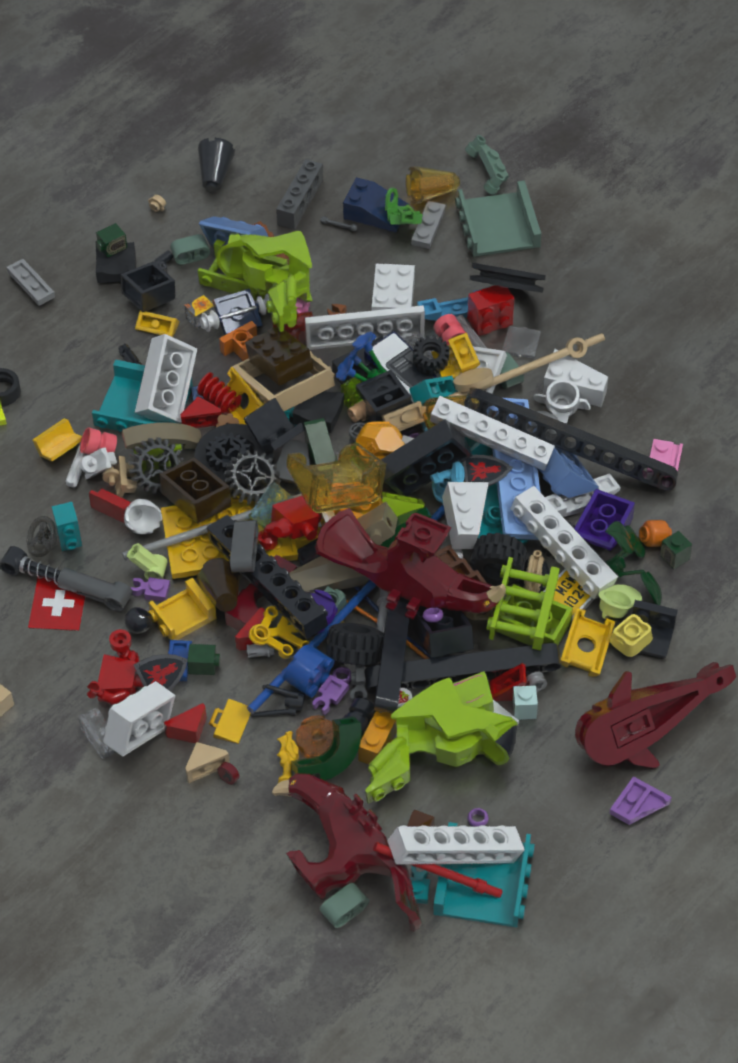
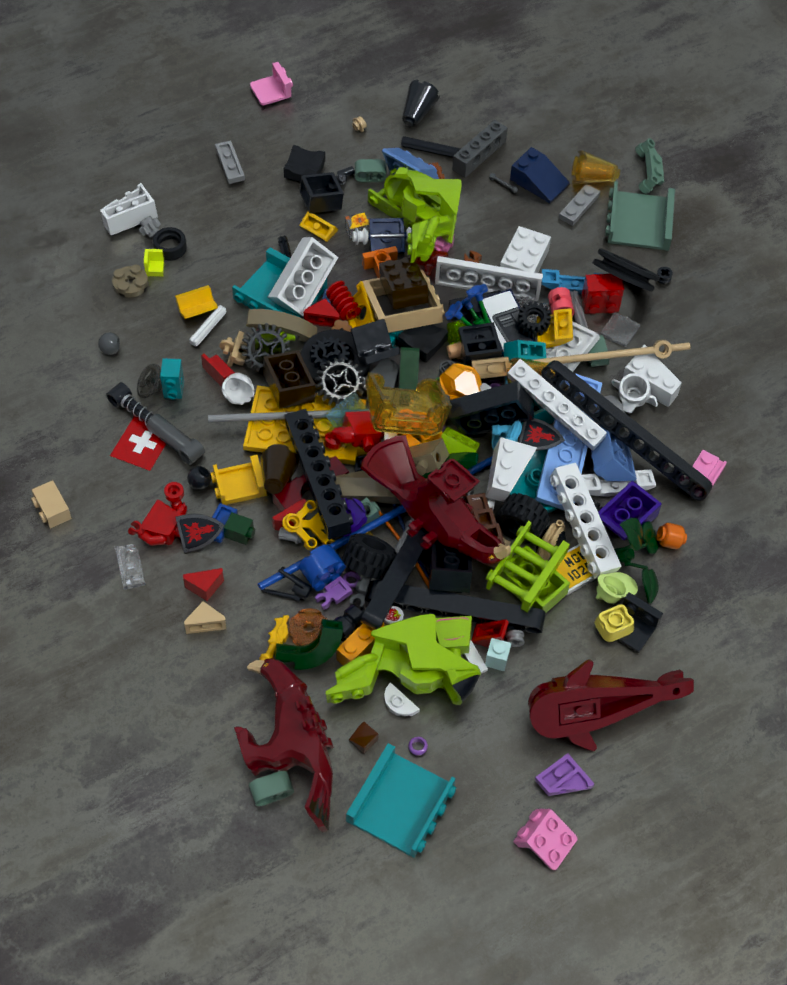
camera: 15 degrees right, 5 degrees up
coral wheel [80,427,117,455] -> none
white hips [80,448,117,479] -> none
dark green brick [95,223,127,257] -> none
white brick [103,681,176,756] -> none
yellowish green piece [127,543,168,580] -> none
medium lavender plate [131,577,170,602] -> none
yellow piece [209,699,251,744] -> none
dark red tile [217,762,240,785] -> none
dark grey beam [230,520,258,573] -> none
red bar [373,842,502,898] -> none
bright green piece [385,188,423,224] -> none
white brick [387,825,525,864] -> none
teal plate [410,866,430,904] -> none
medium lavender piece [423,608,443,623] -> none
tan tile [453,368,494,392] -> none
yellow piece [561,608,615,677] -> none
dark green brick [660,531,692,569] -> none
none -> bright pink bracket [250,62,293,106]
none -> white plate [384,682,420,717]
none -> black axle [401,136,462,157]
none -> bright pink bracket [513,809,577,870]
none -> black bush [657,267,673,284]

